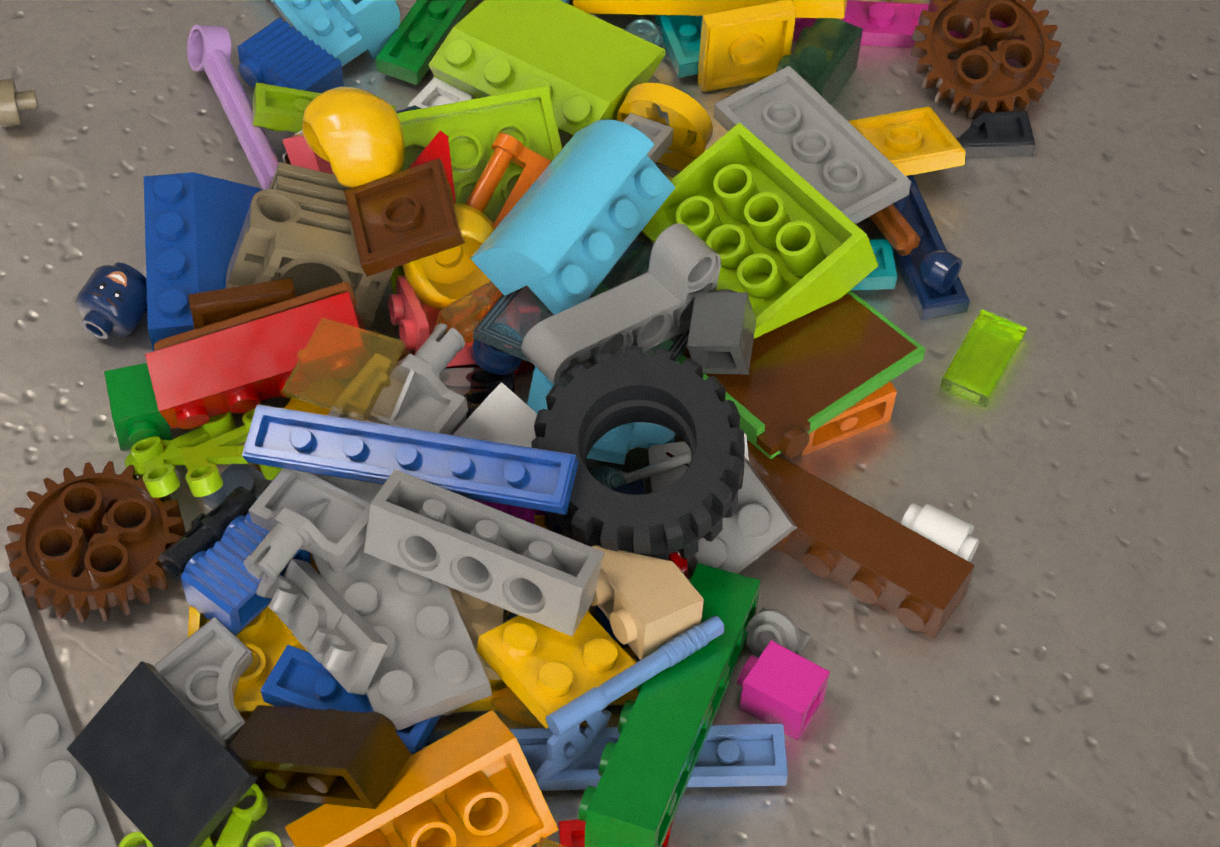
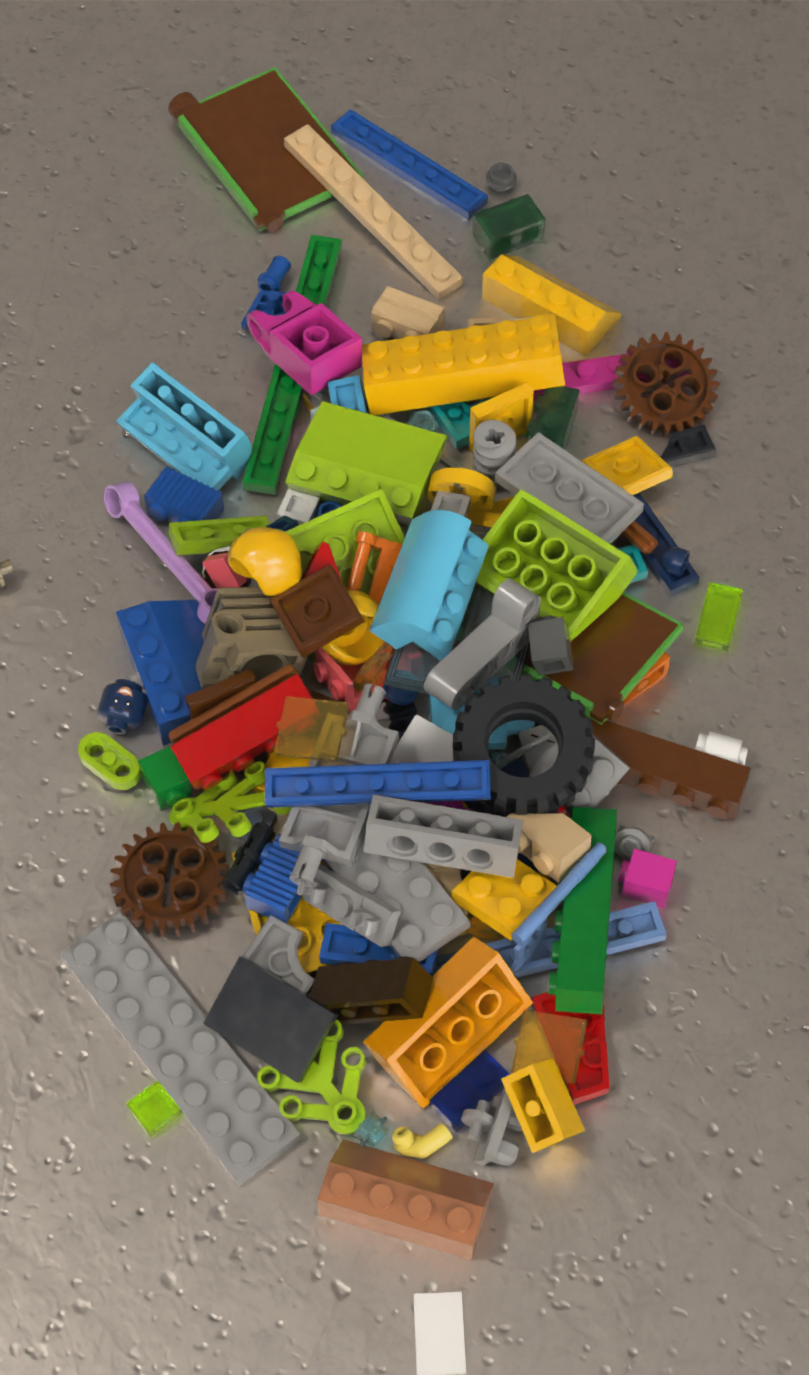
camera: 10 degrees left, 5 degrees up
none -> lime plate [78,732,141,790]
none -> light grey piece [472,420,516,491]

